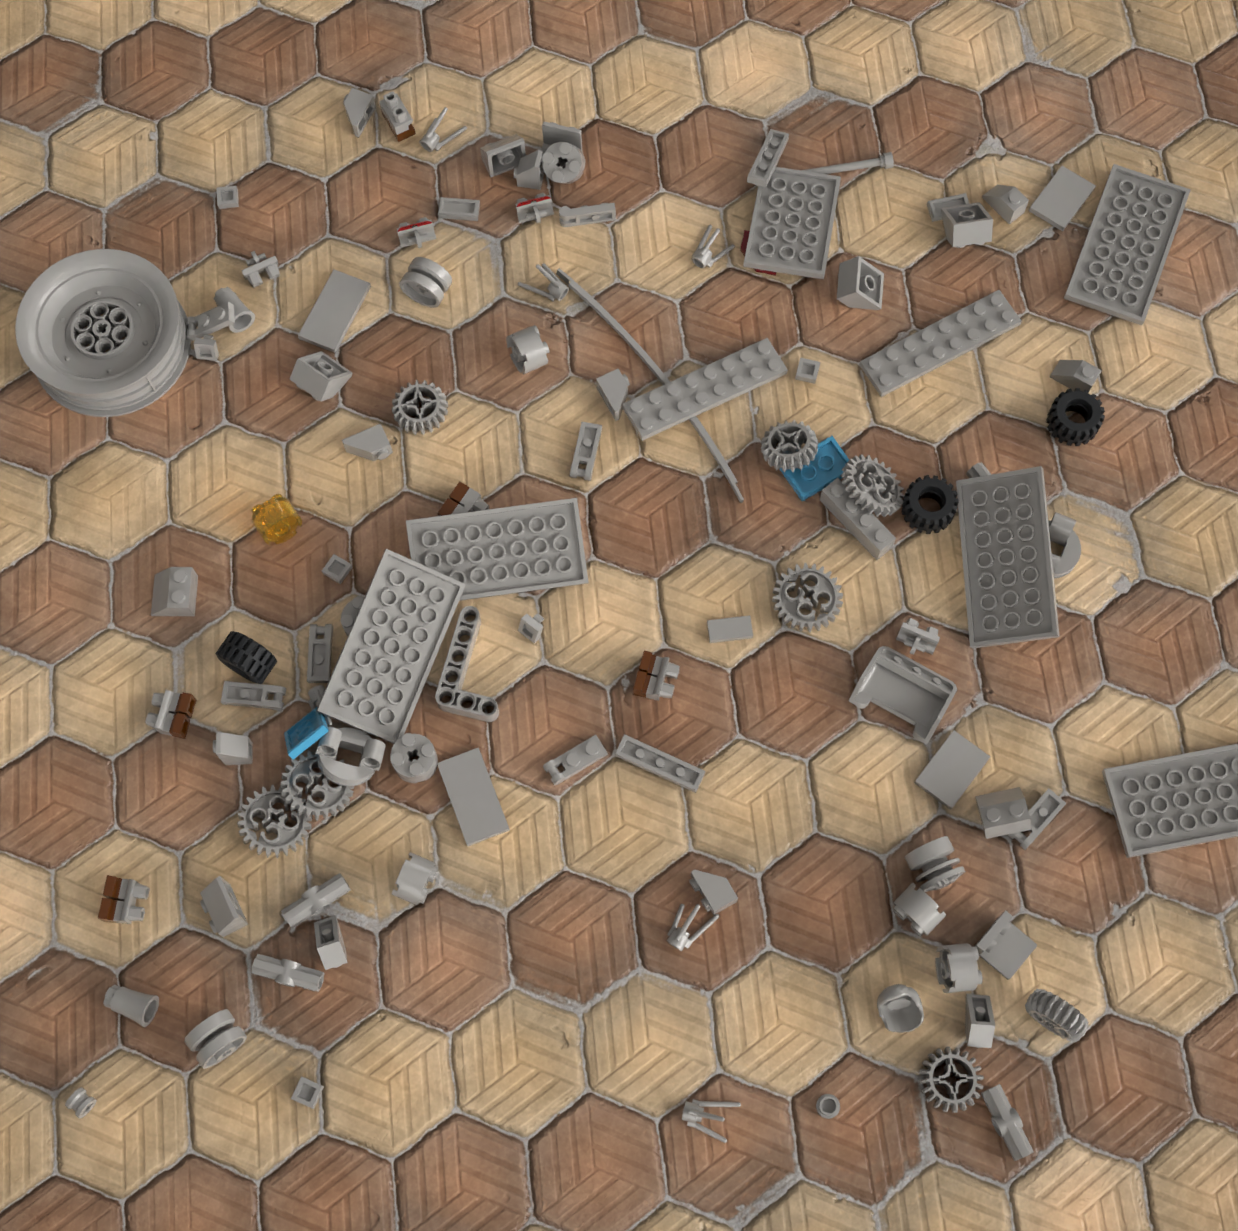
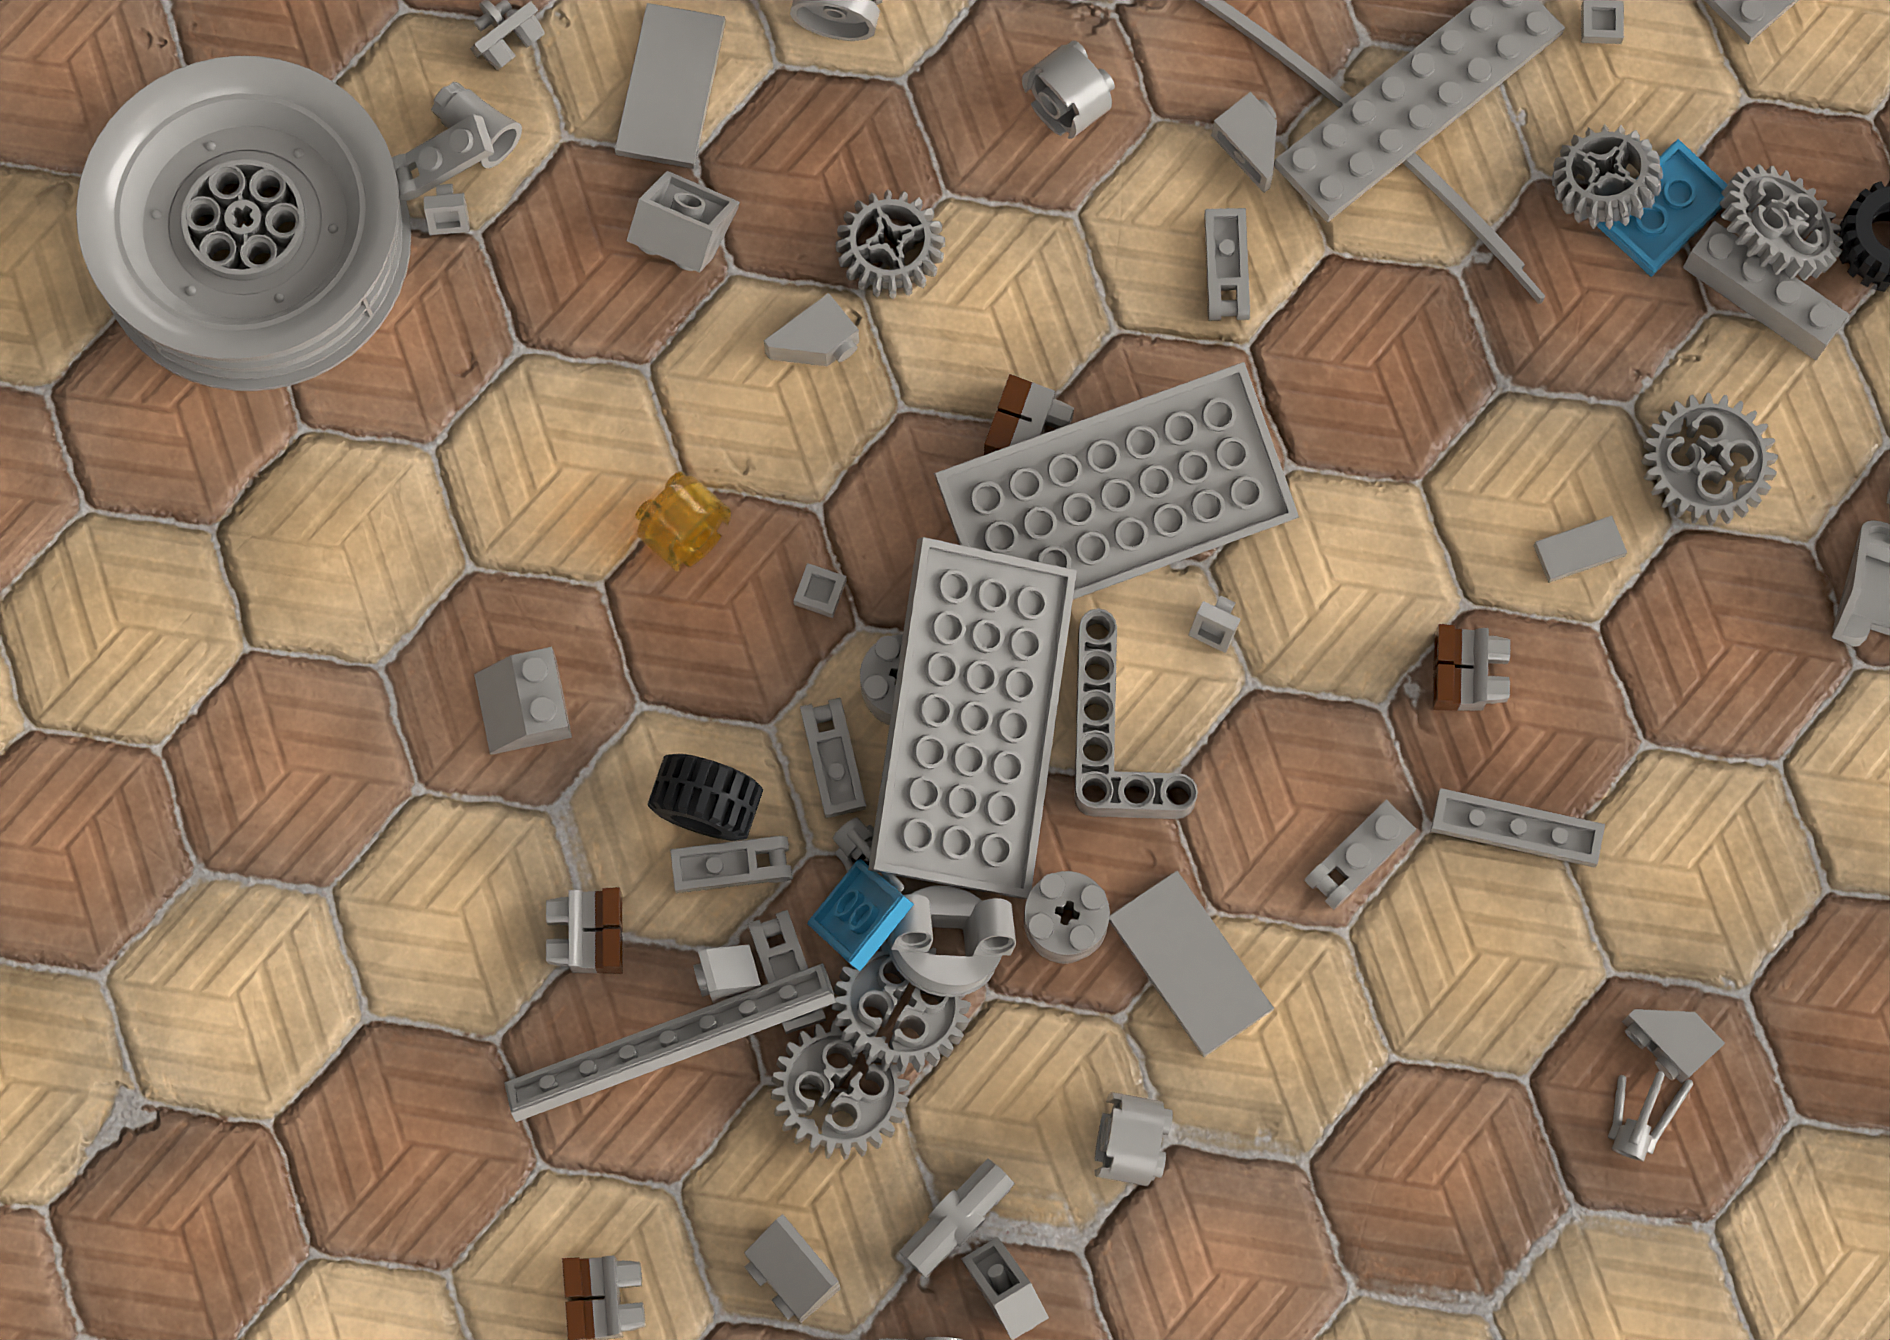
camera: 15 degrees left, 5 degrees up
none -> light grey tile [504,963,836,1122]
none -> light grey plate [748,910,826,1034]

